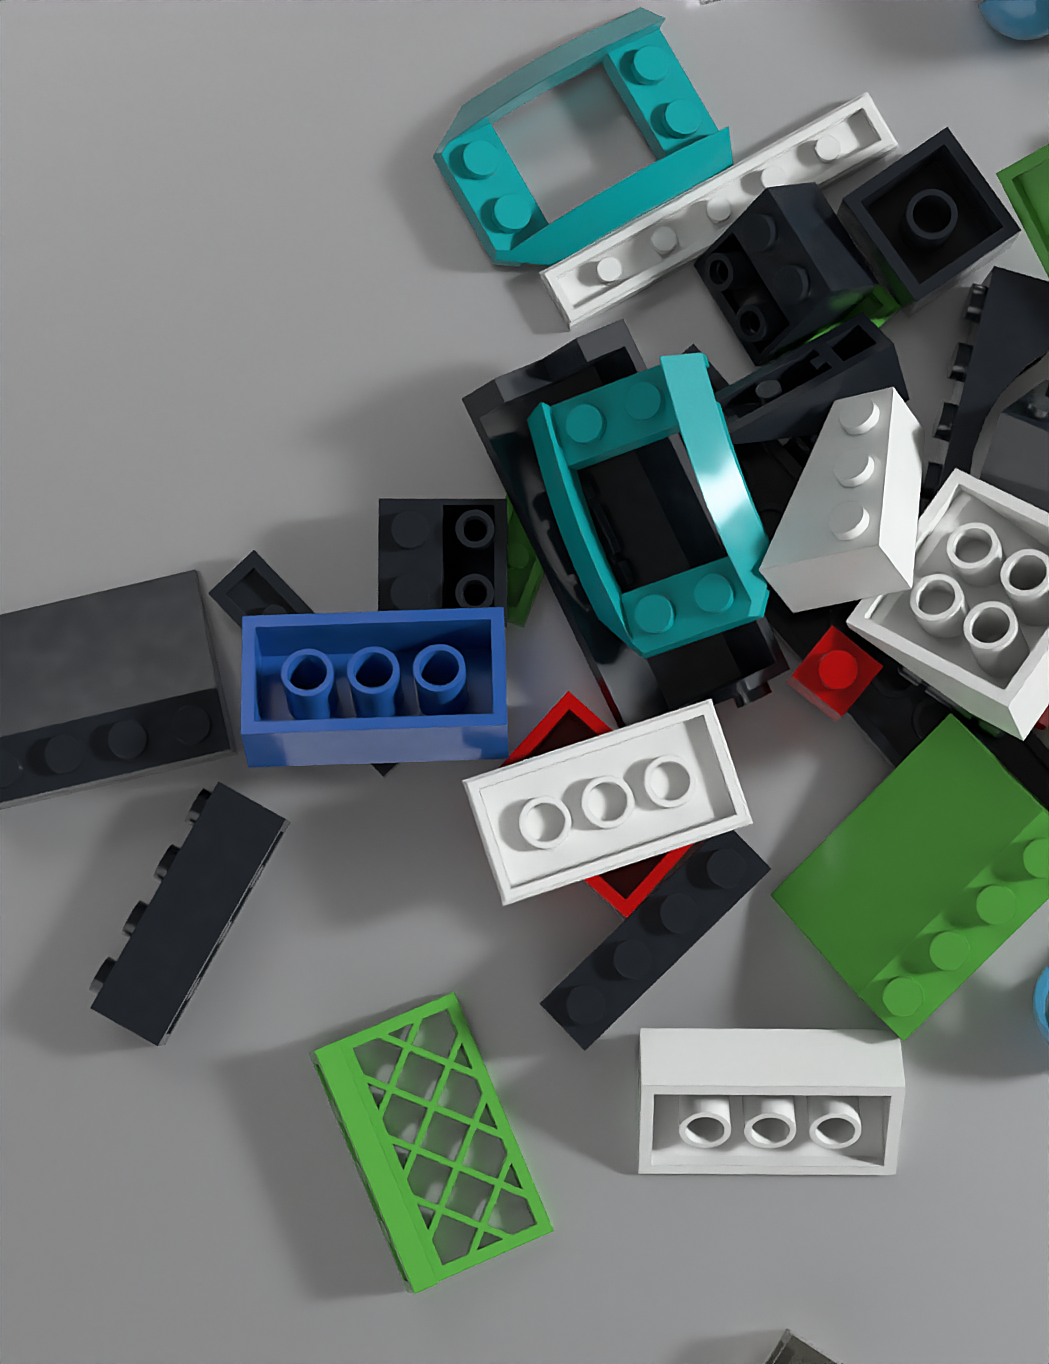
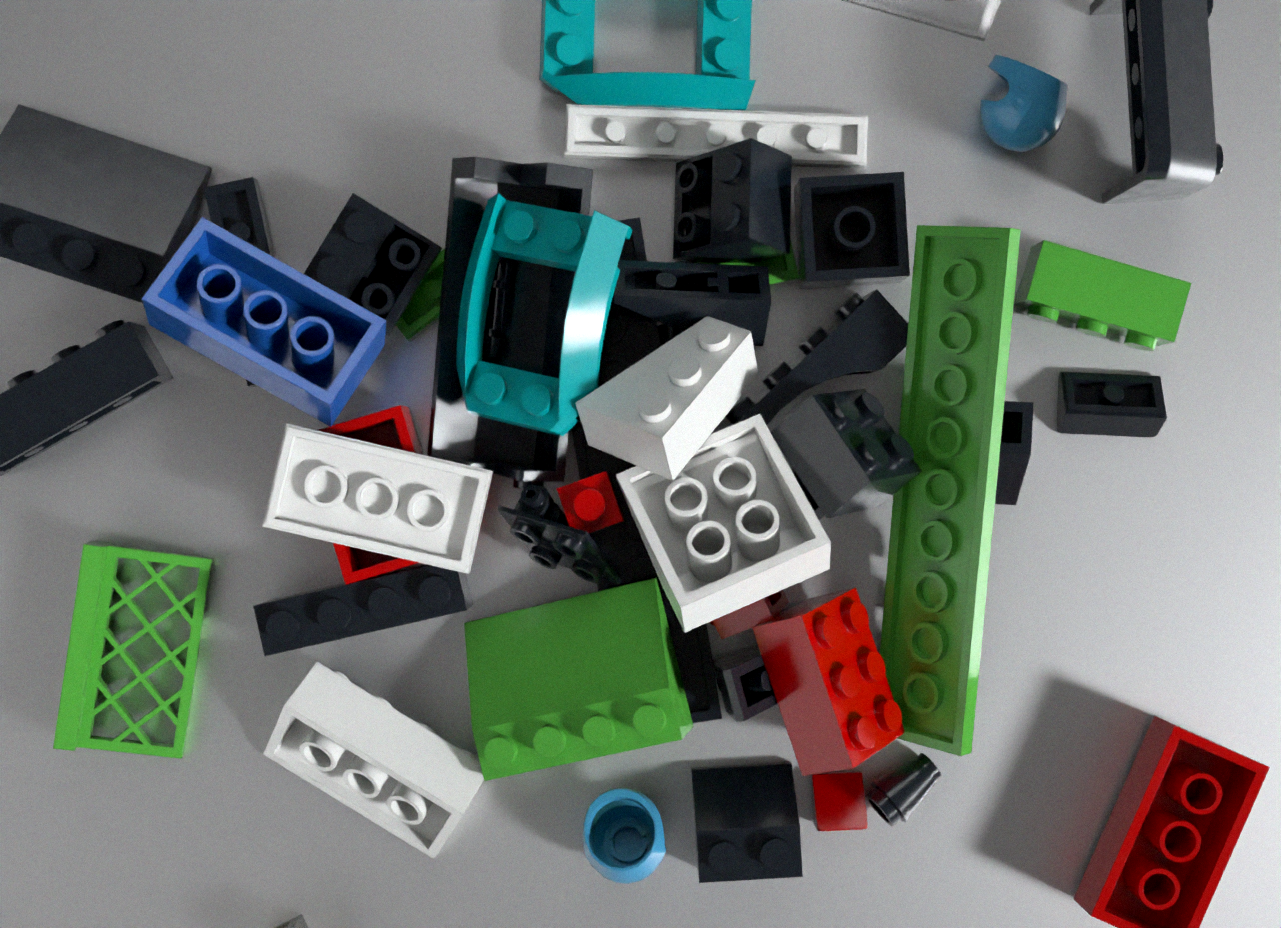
camera: 30 degrees right, 5 degrees up
none -> black hinge [497,485,622,584]

